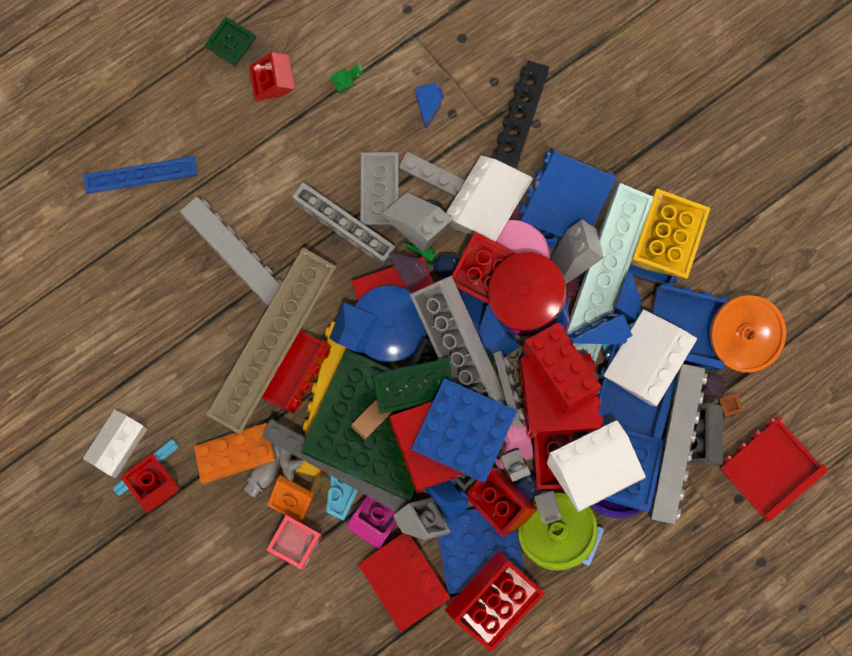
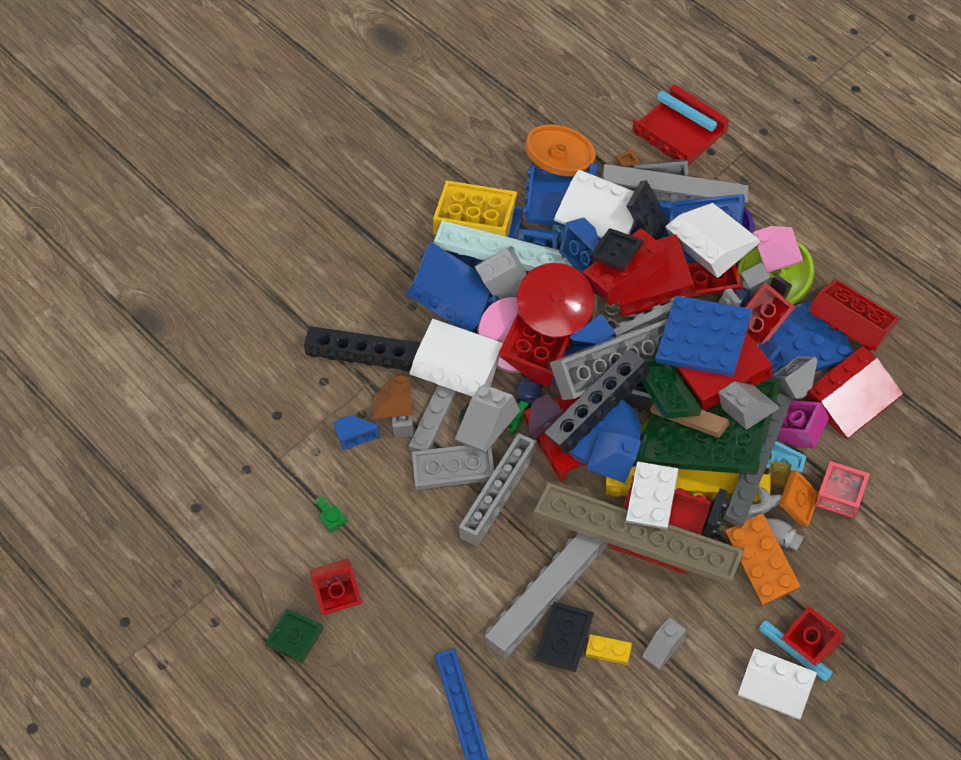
camera: 95 degrees left, 20 degrees down
none -> dark orange slope [373,376,413,419]
none -> light grey slope [392,415,414,438]
none -> black plate [535,601,594,672]
none -> black brick [544,348,651,455]
none -> yellow plate [586,634,632,666]
none -> black plate [590,228,643,272]
none -> black plate [626,180,669,240]
none -> white plate [626,462,678,530]
none -> light grey slope [642,617,686,670]
none -> medium azure axle [657,91,717,131]
none -> black plate [701,488,728,538]
none -> light grey slope [719,382,779,430]
none -> bright pink slope [753,226,803,273]
none -> black plate [769,275,792,299]

